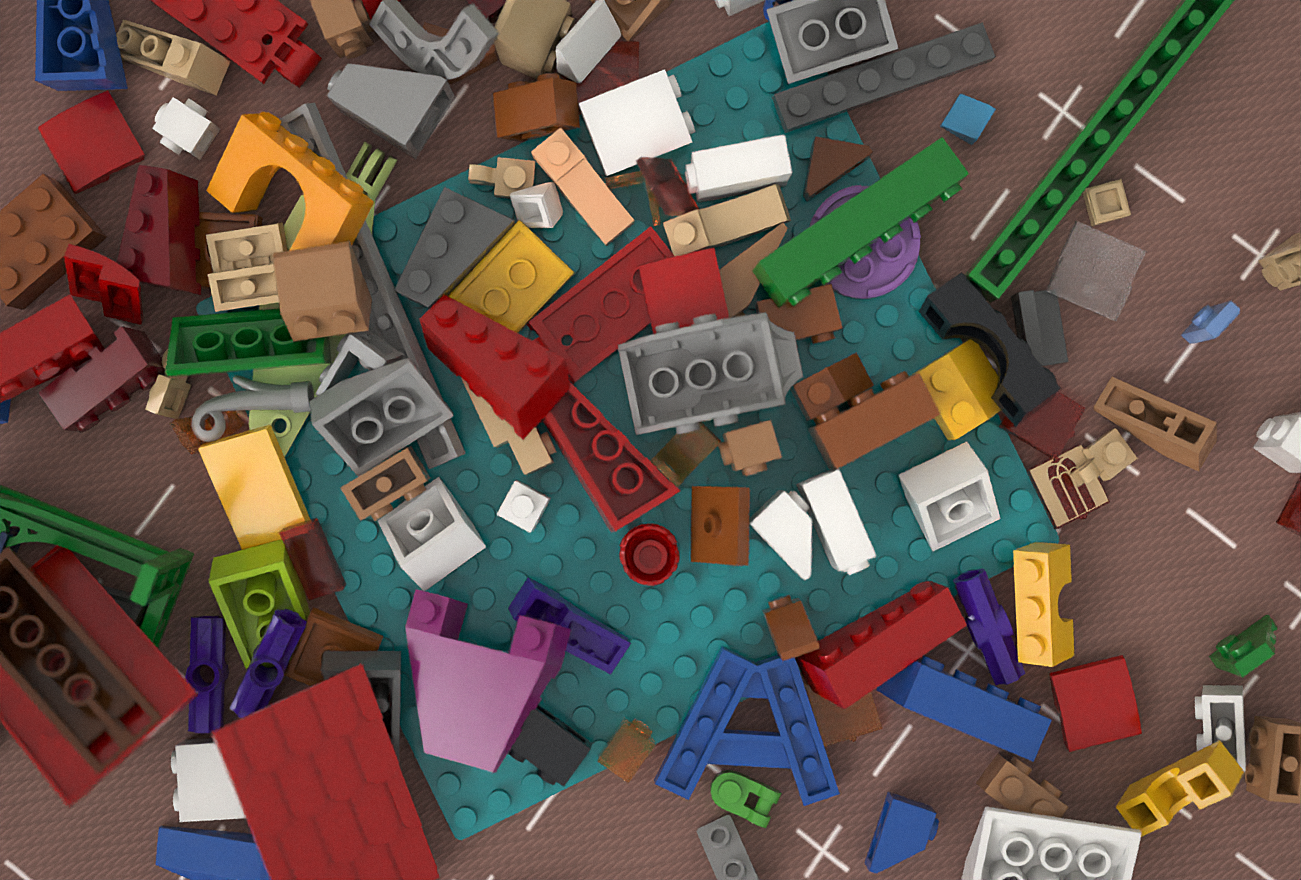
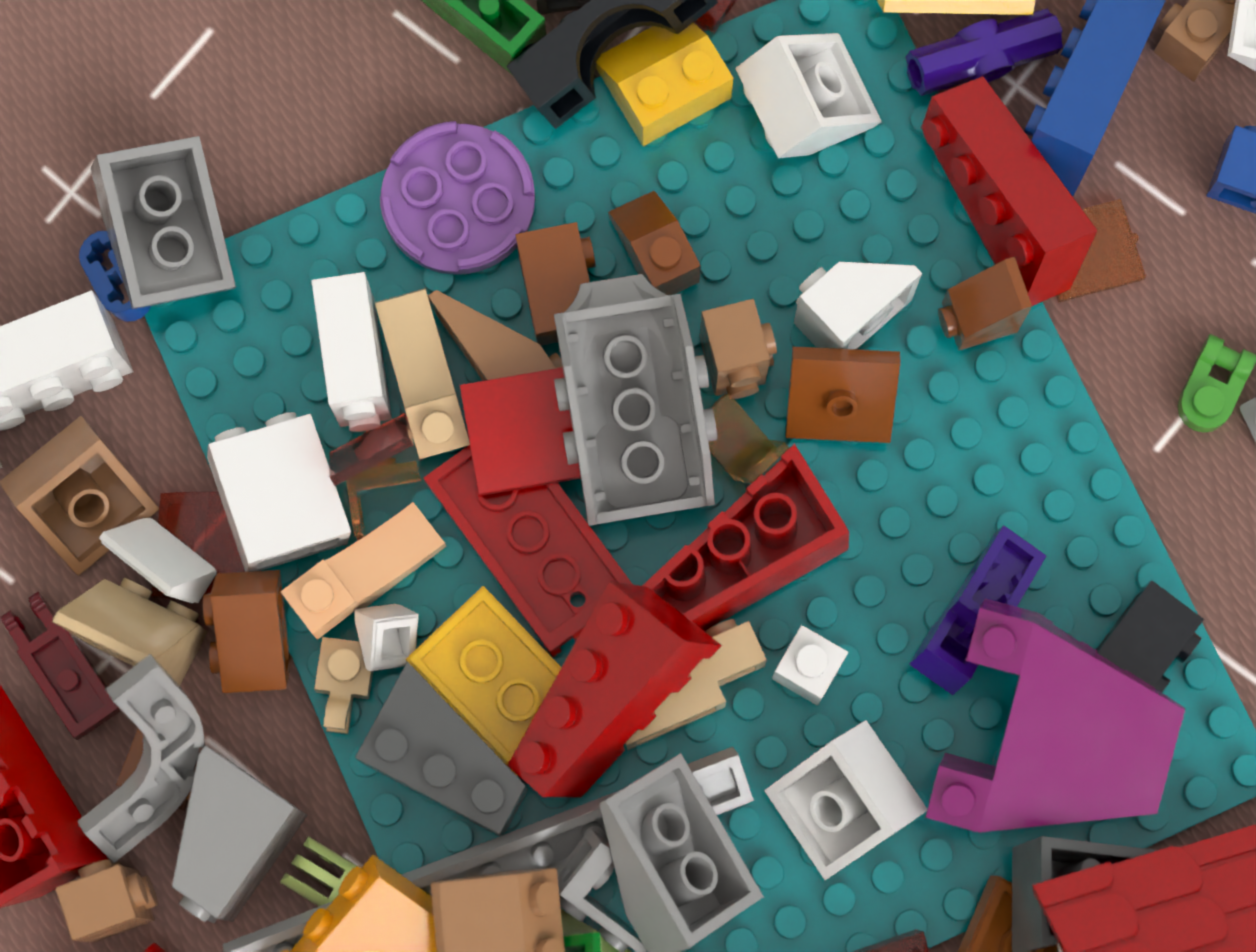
camera: 90 degrees left, 10 degrees down
medium nougat brick [341,446,430,521] -> none
clear orange brick [597,718,655,783] -> none
red hair [619,523,680,586] -> none
blue plate [654,646,840,806] -> none
green brick [752,137,969,308] -> none
dark grey plate [772,22,995,133] -> none
white brick [796,469,876,575] -> none
reddish brown slope [803,137,873,202] -> none
dark orange brick [808,370,941,469] -> none
dark azure slope [941,93,996,145] -> none

